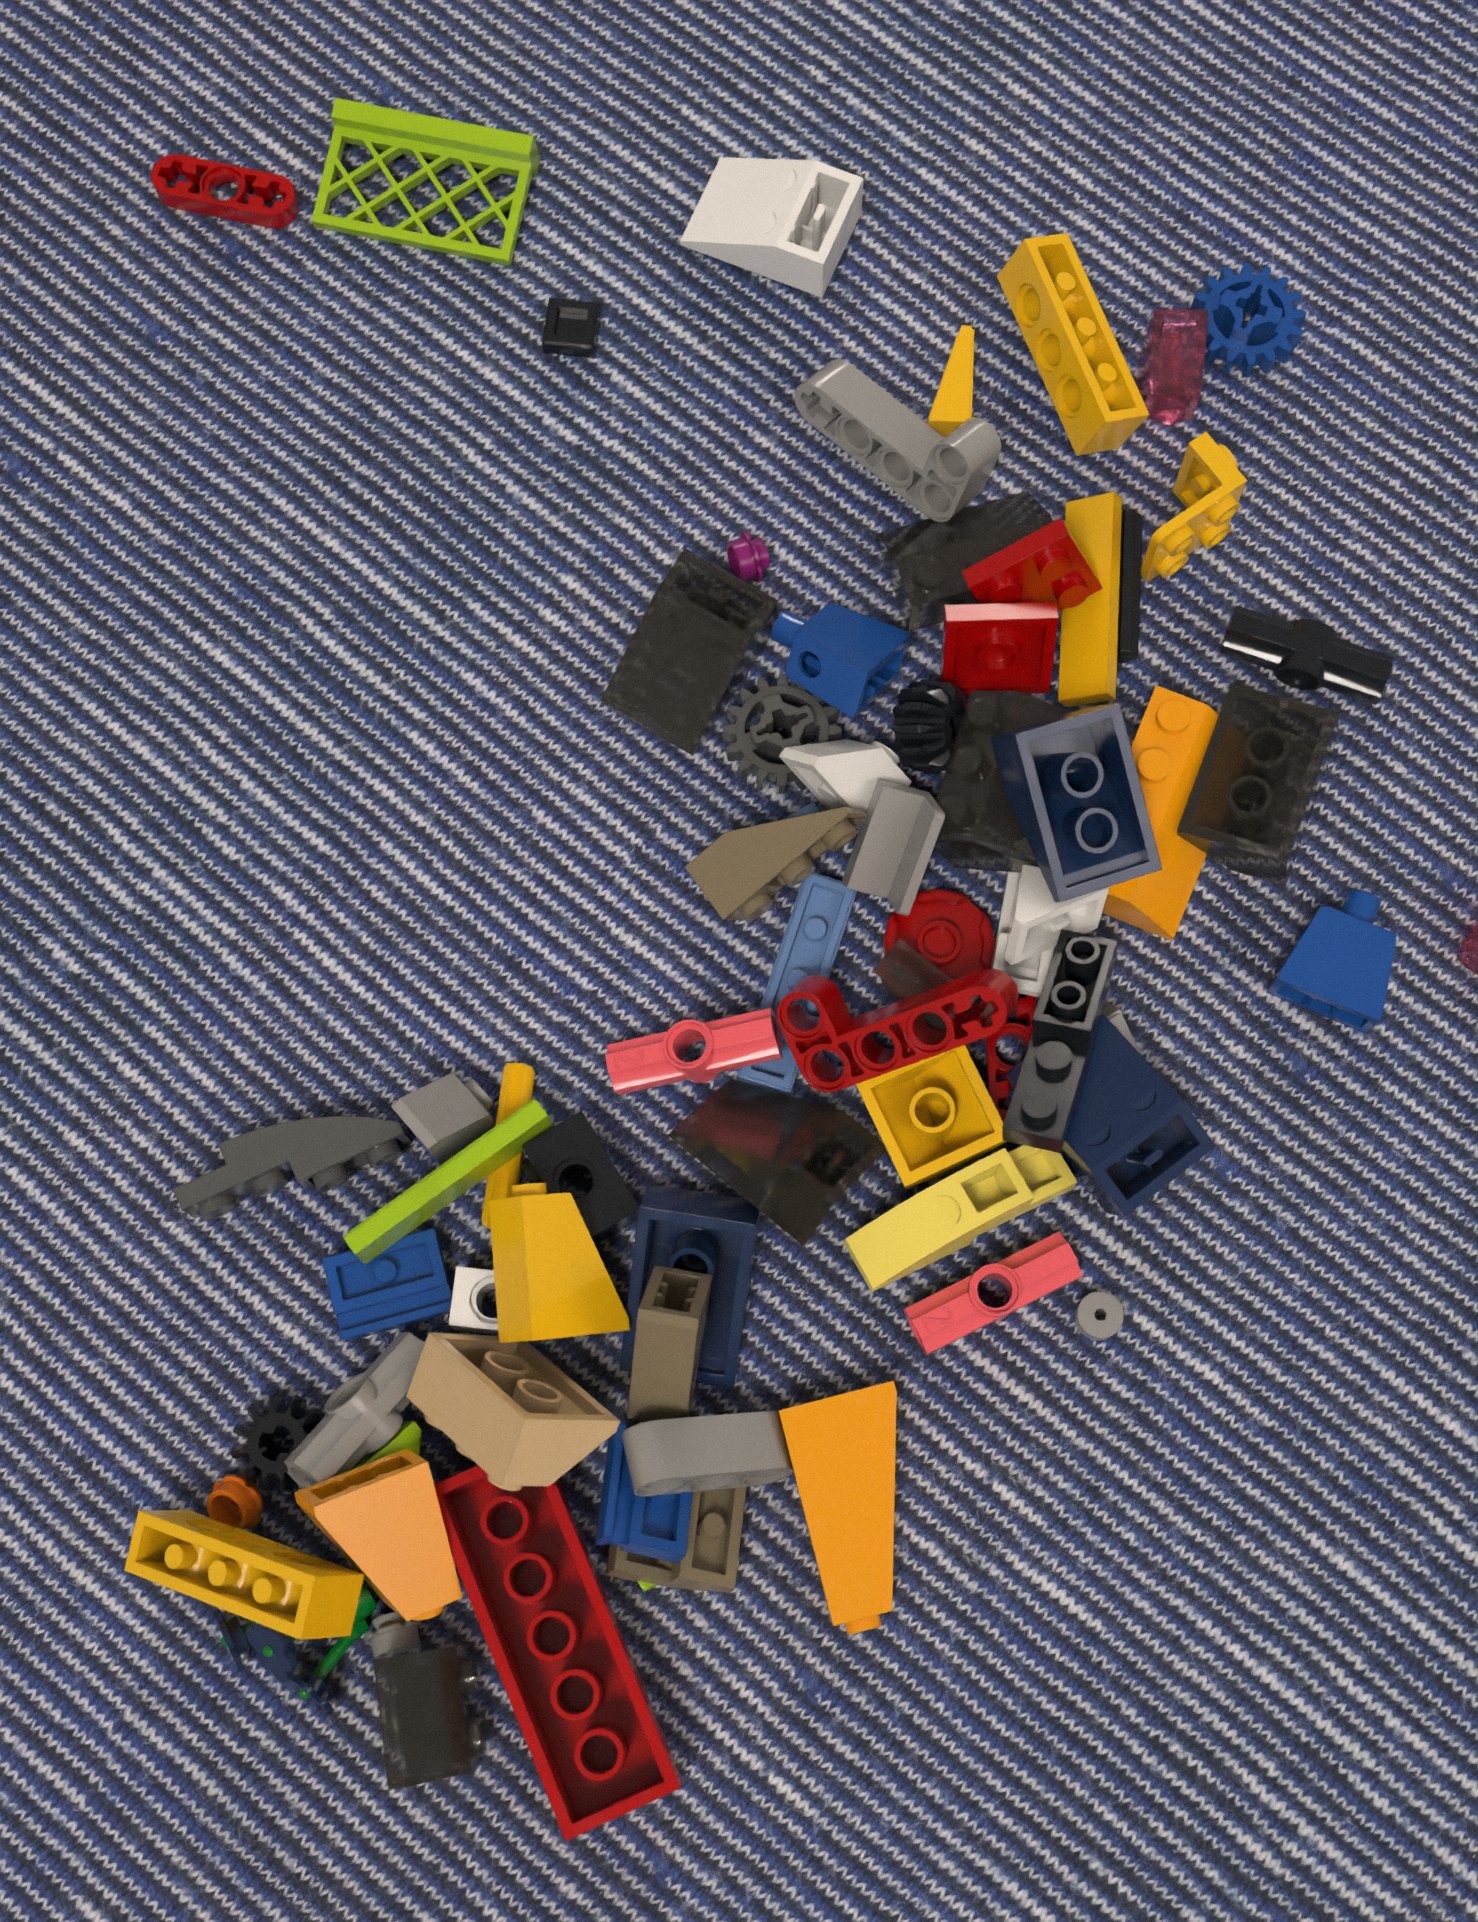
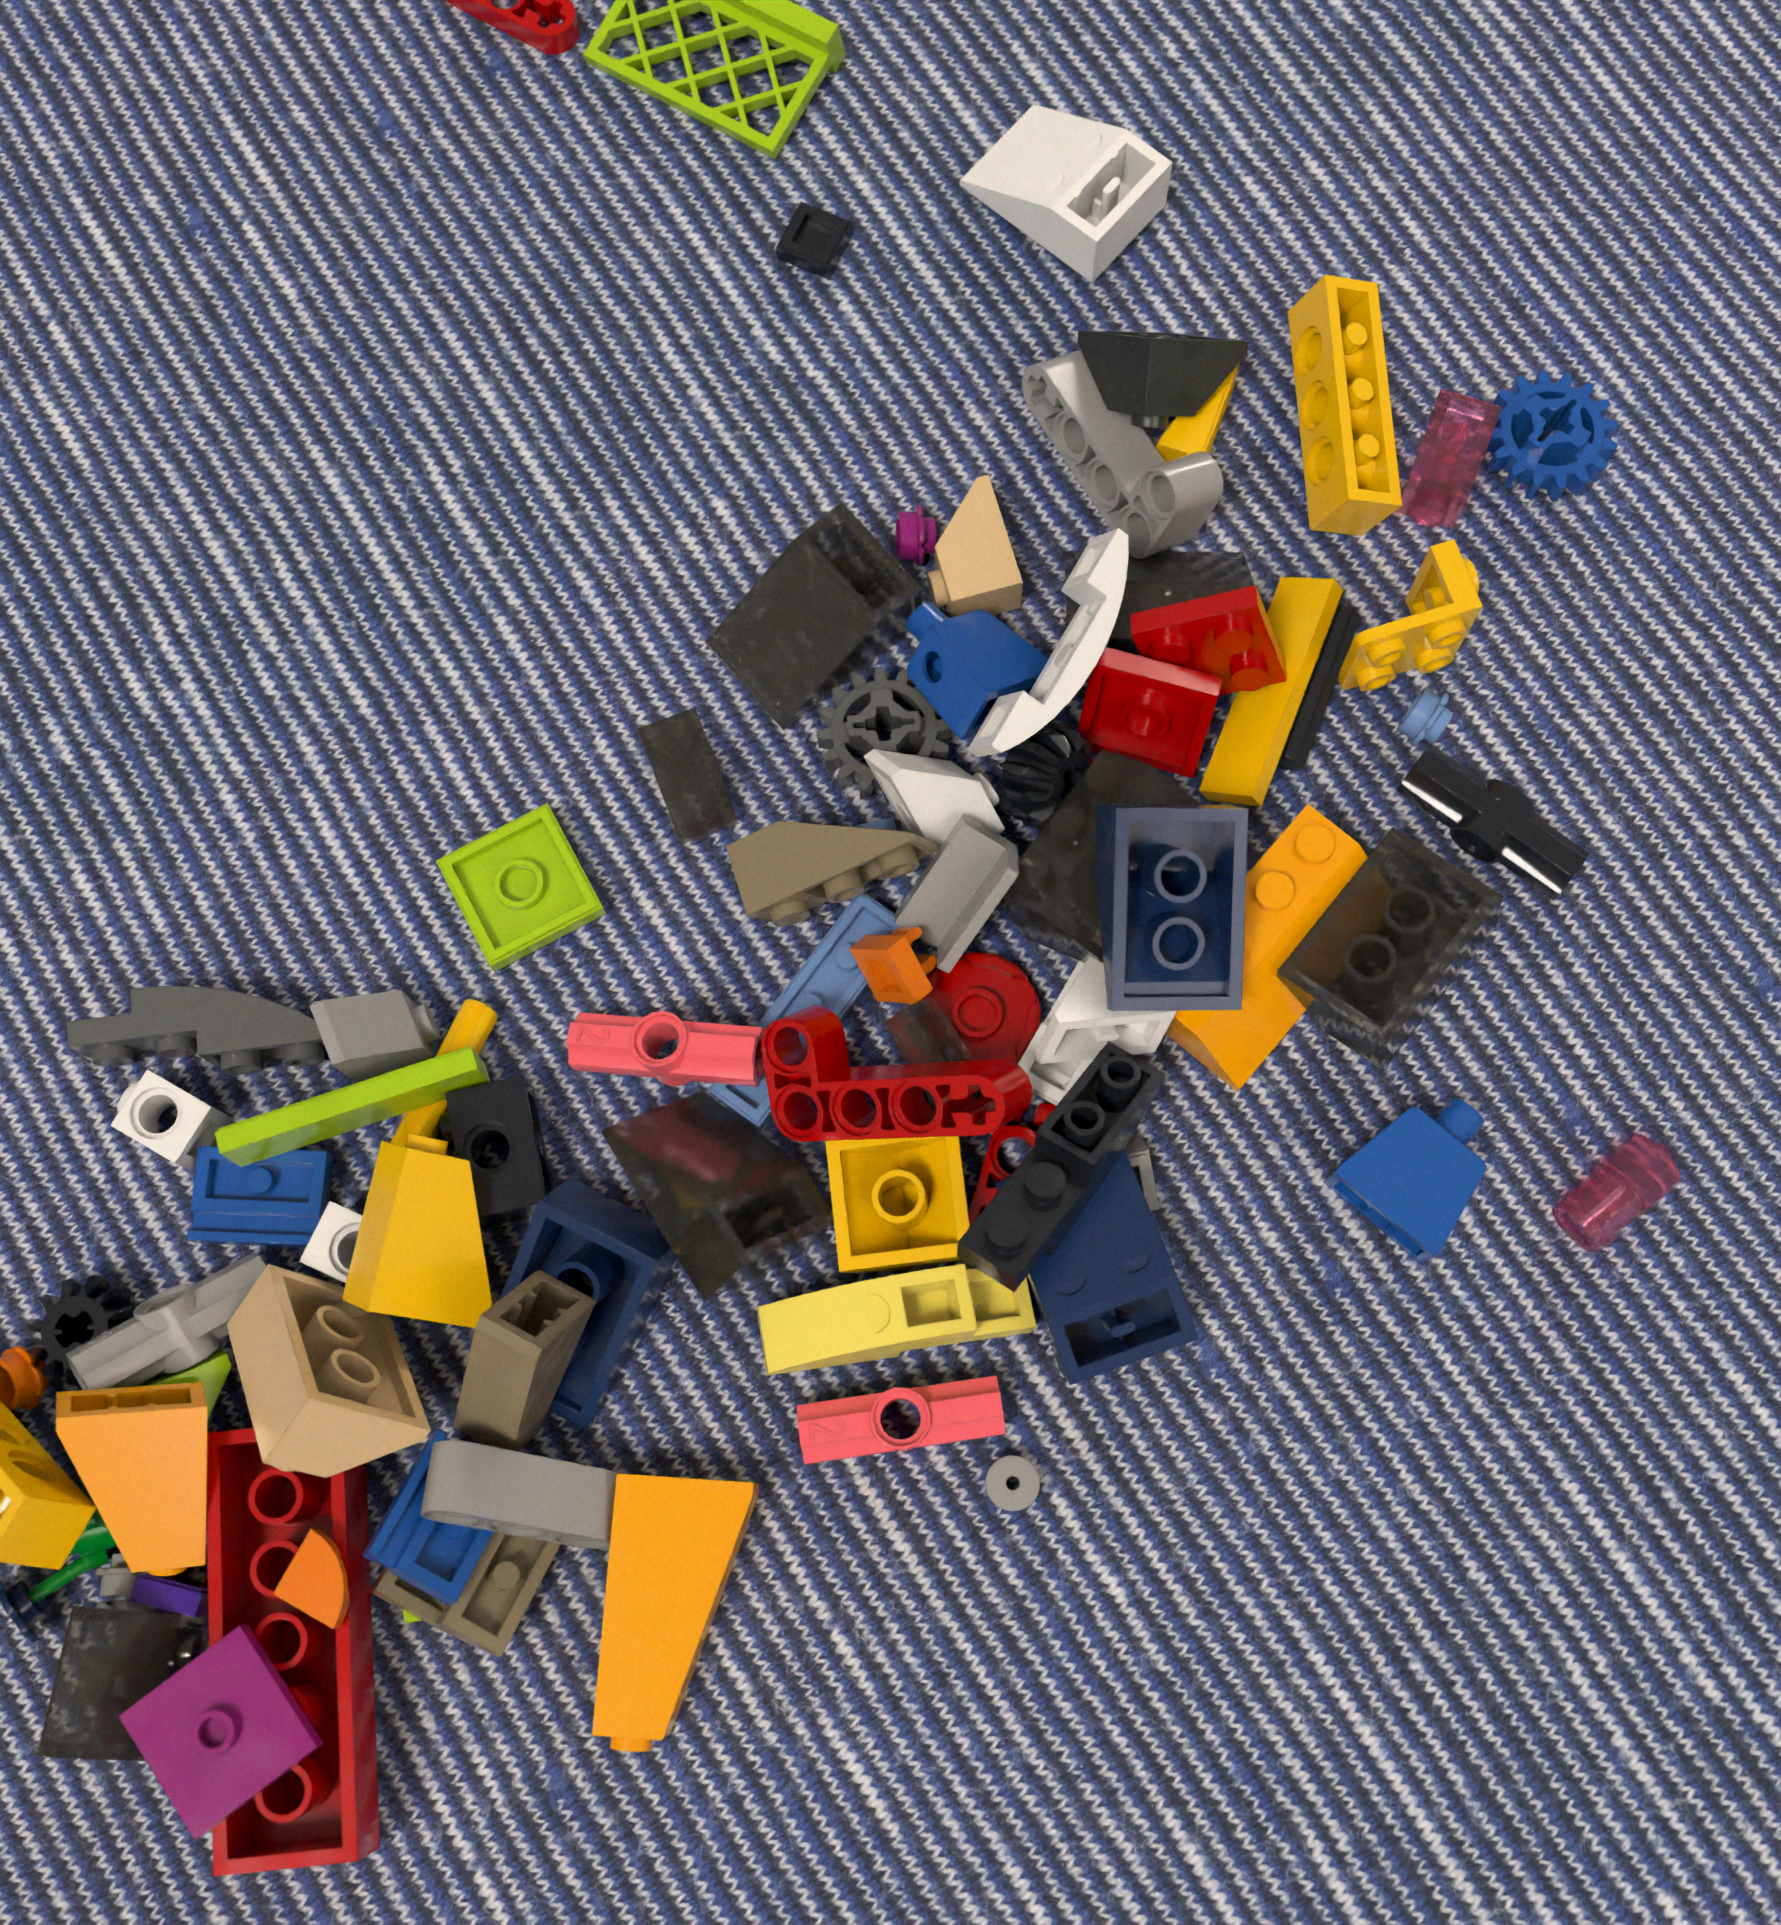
camera: 20 degrees right, 0 degrees up
none -> white brick [110,1069,233,1172]
none -> magenta plate [118,1624,324,1840]
none -> dark purple tile [129,1574,208,1618]
none -> orange tile [273,1529,350,1629]
none -> lime plate [436,803,606,972]
none -> clear smoke slope [637,707,739,845]
none -> orange tile [849,927,937,1004]
none -> tan slope [926,474,1023,618]
none -> white slope [968,528,1129,757]
none -> pearl dark grey slope [1077,330,1249,428]
none -> medium blue plate [1397,687,1454,746]

